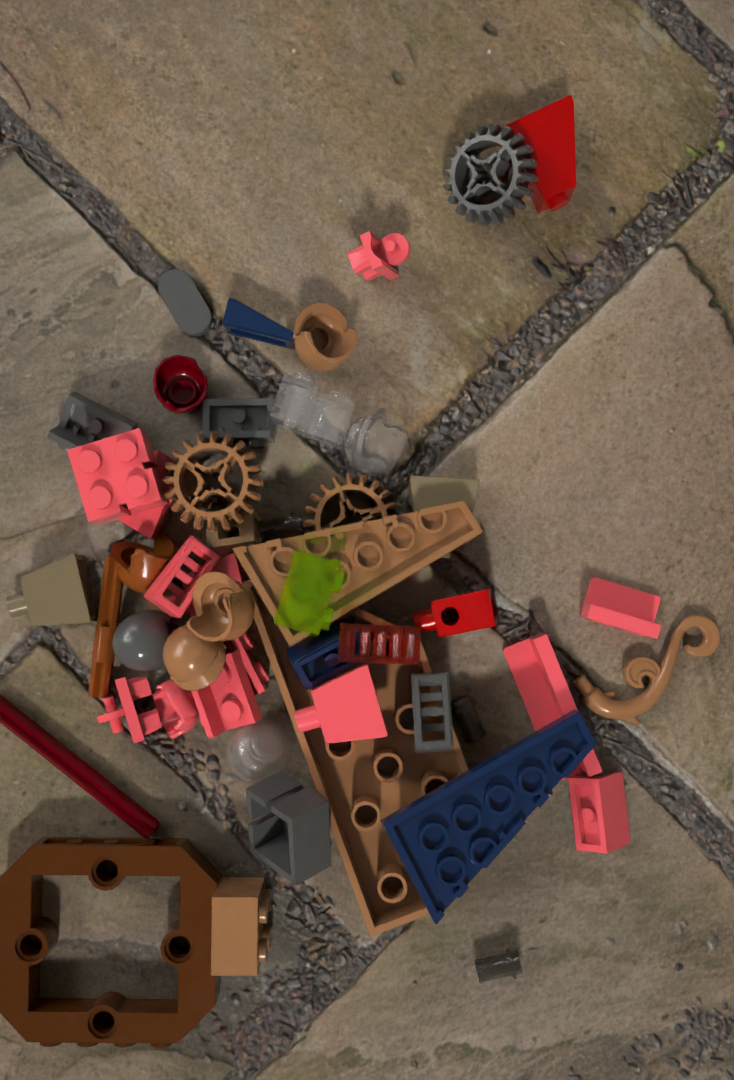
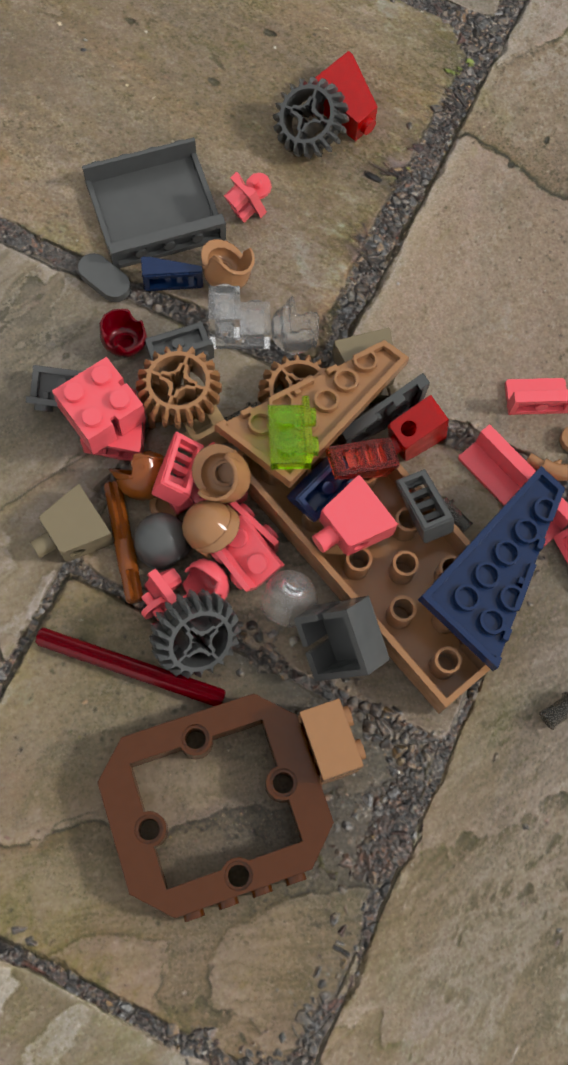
camera: 25 degrees left, 15 degrees down
none -> dark grey panel [82,137,226,269]
none -> dark grey gear [149,589,241,679]
none -> dark grey wing [337,373,430,449]

